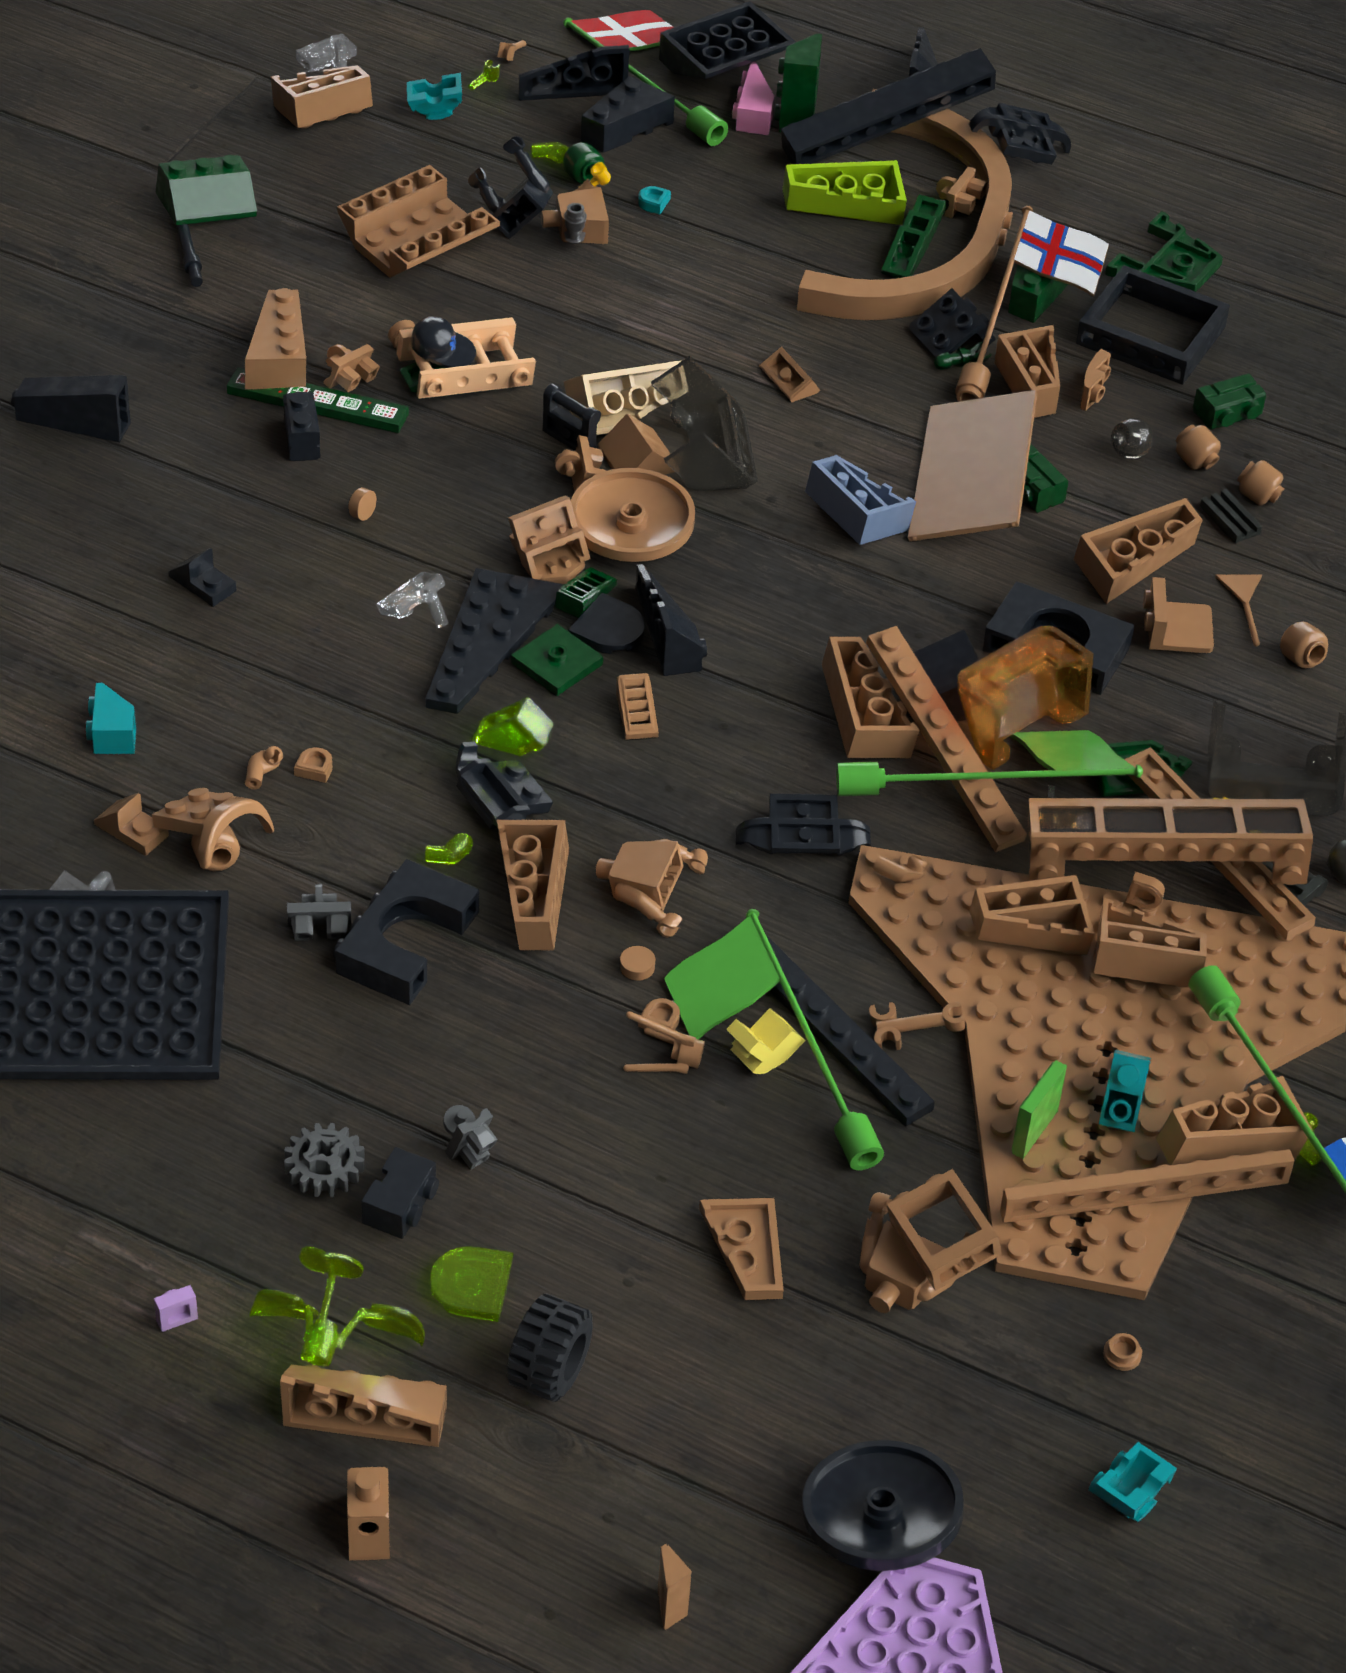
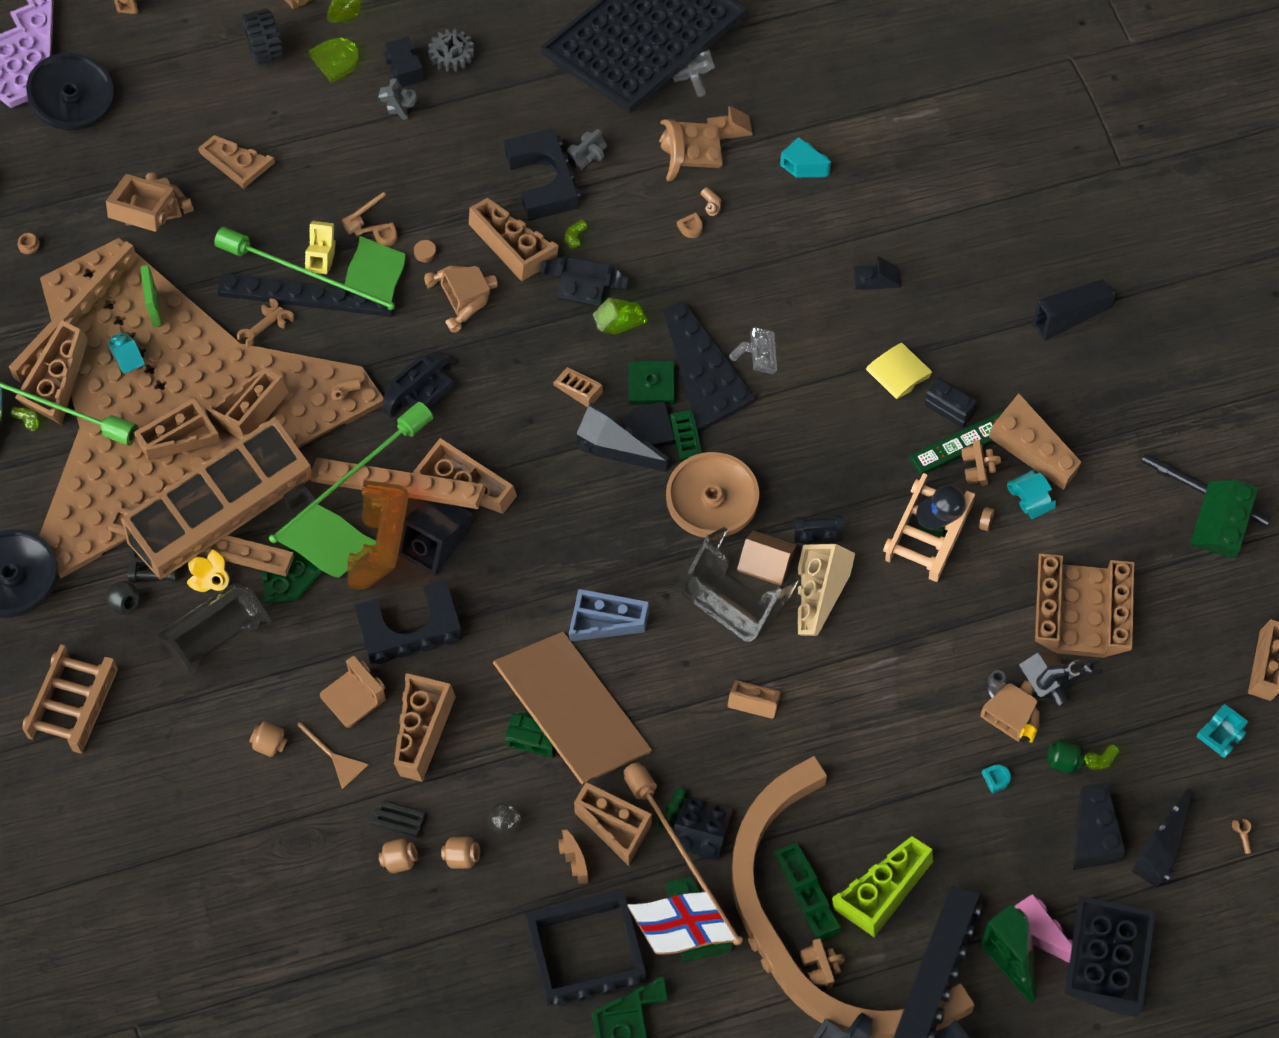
camera: 140 degrees right, 15 degrees up
medium nougat tile [349,487,377,521] -> none
clear neon green hand [468,60,500,90] -> none
medium nougat piece [508,495,591,584] -> none
medium nougat hips [555,435,606,492] -> none
flag [563,10,728,146] -> none
dark green brick [1193,373,1266,430] -> none
none -> light yellow slope [866,343,932,399]
none -> teal cylinder [1007,470,1056,520]

